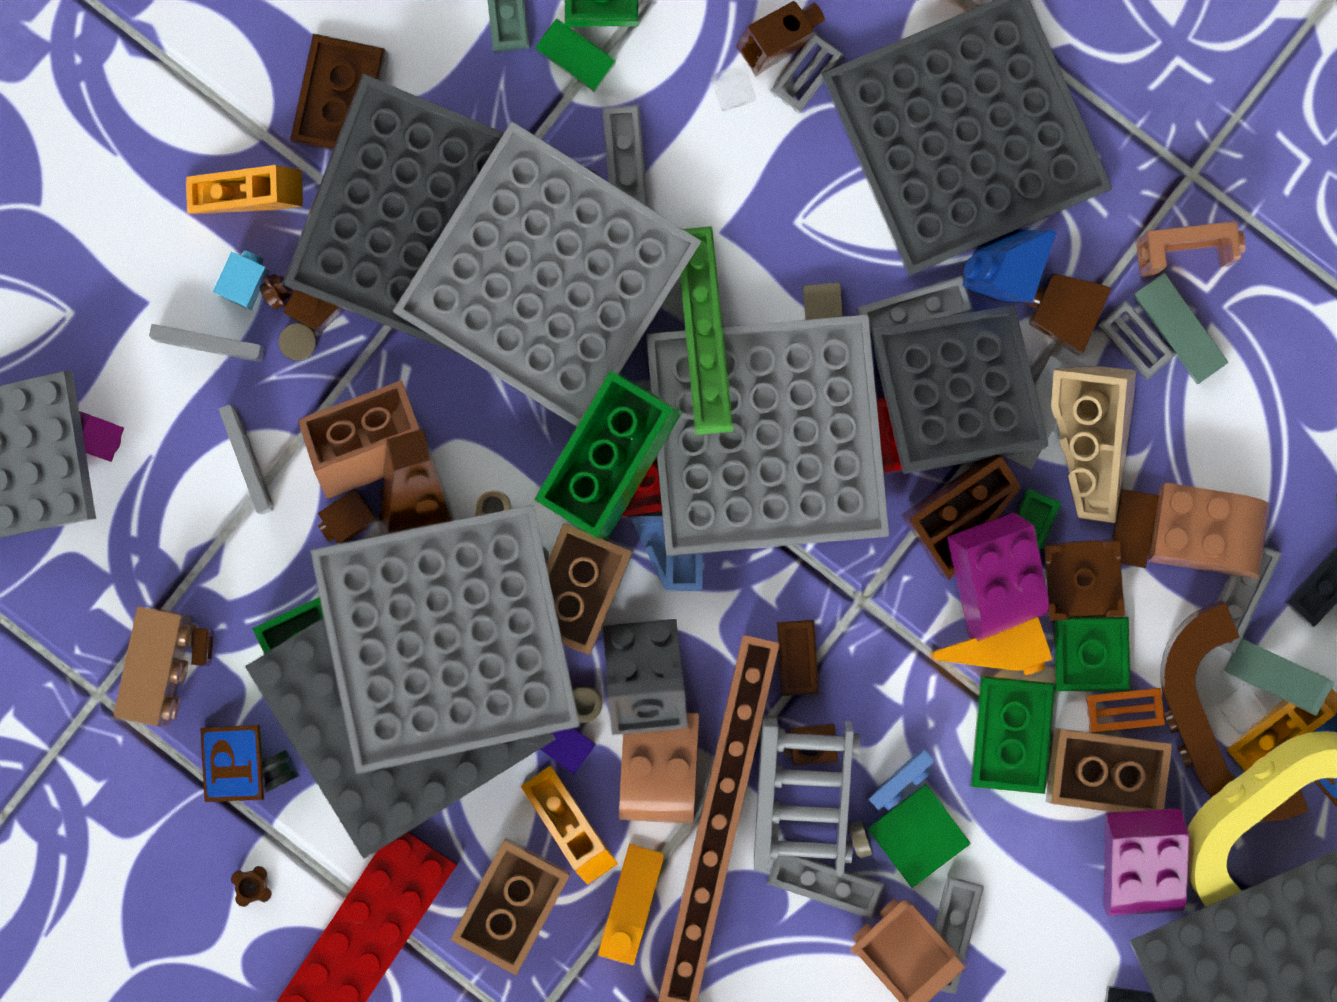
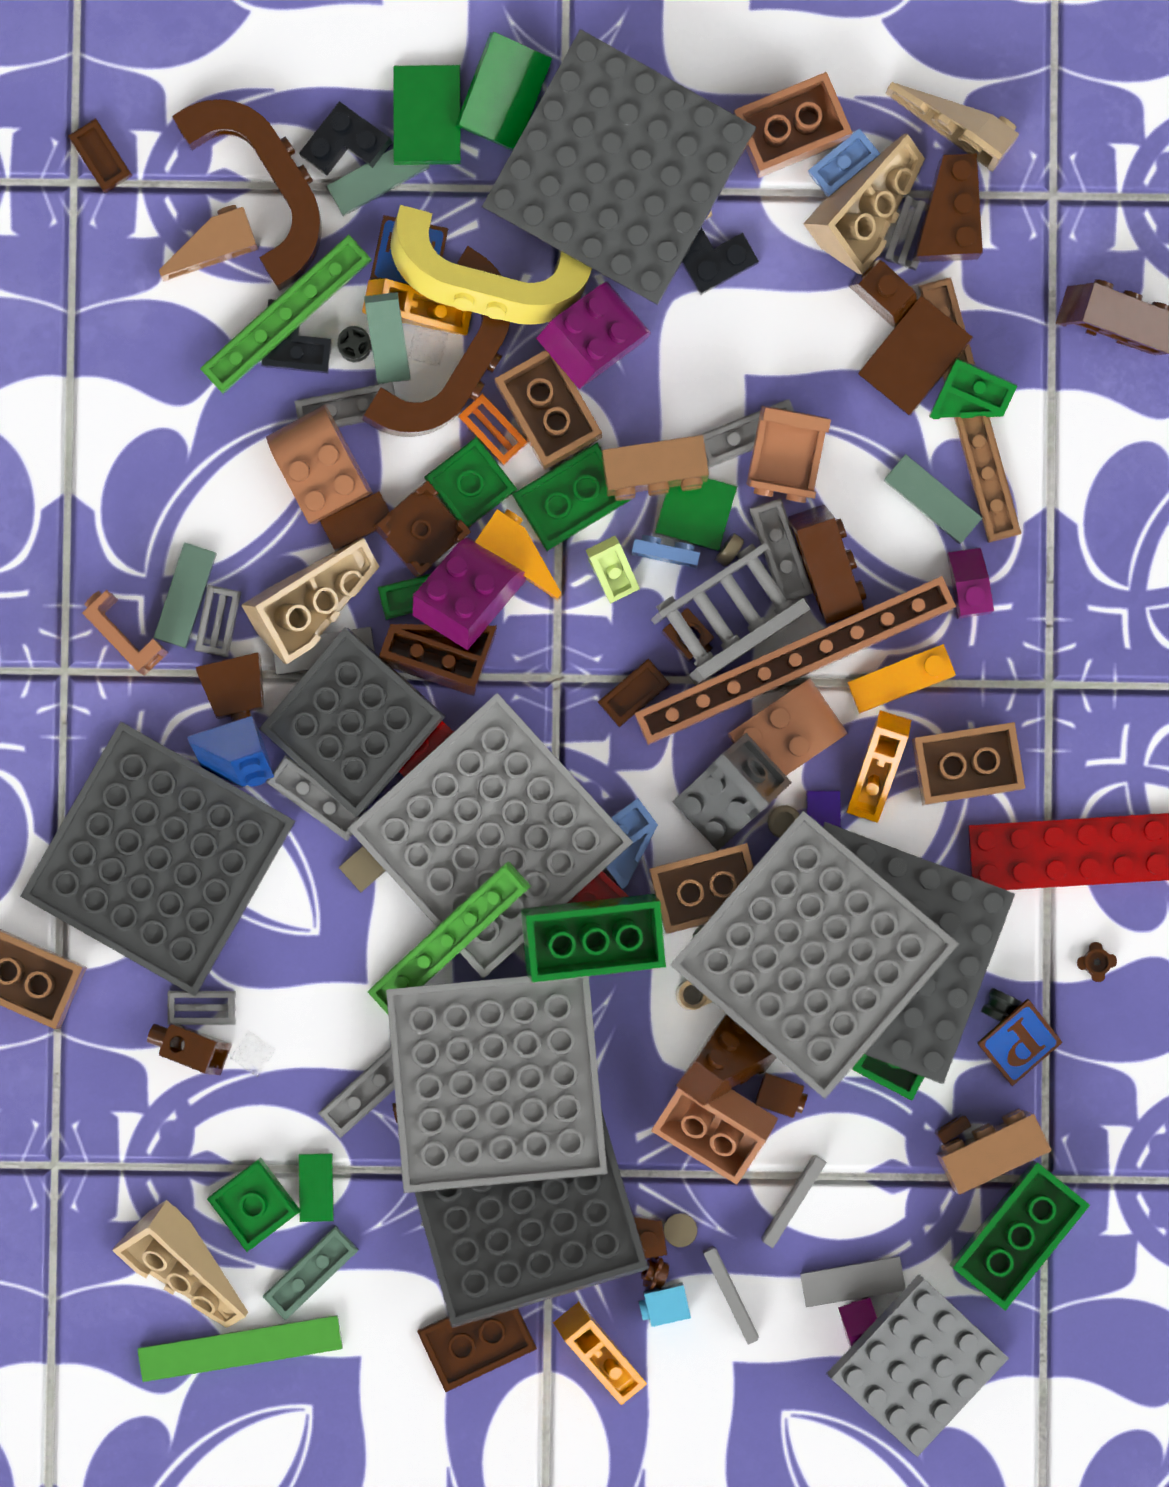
camera: 125 degrees left, 0 degrees up
none -> pearl dark grey wheel [337,326,372,363]
none -> yellowish green slope [585,536,640,604]
none -> medium nougat brick [602,435,709,501]
none -> reddish brown wedge [788,504,867,624]
none -> light grey tile [800,1256,906,1308]
none -> green brick [949,1160,1090,1311]

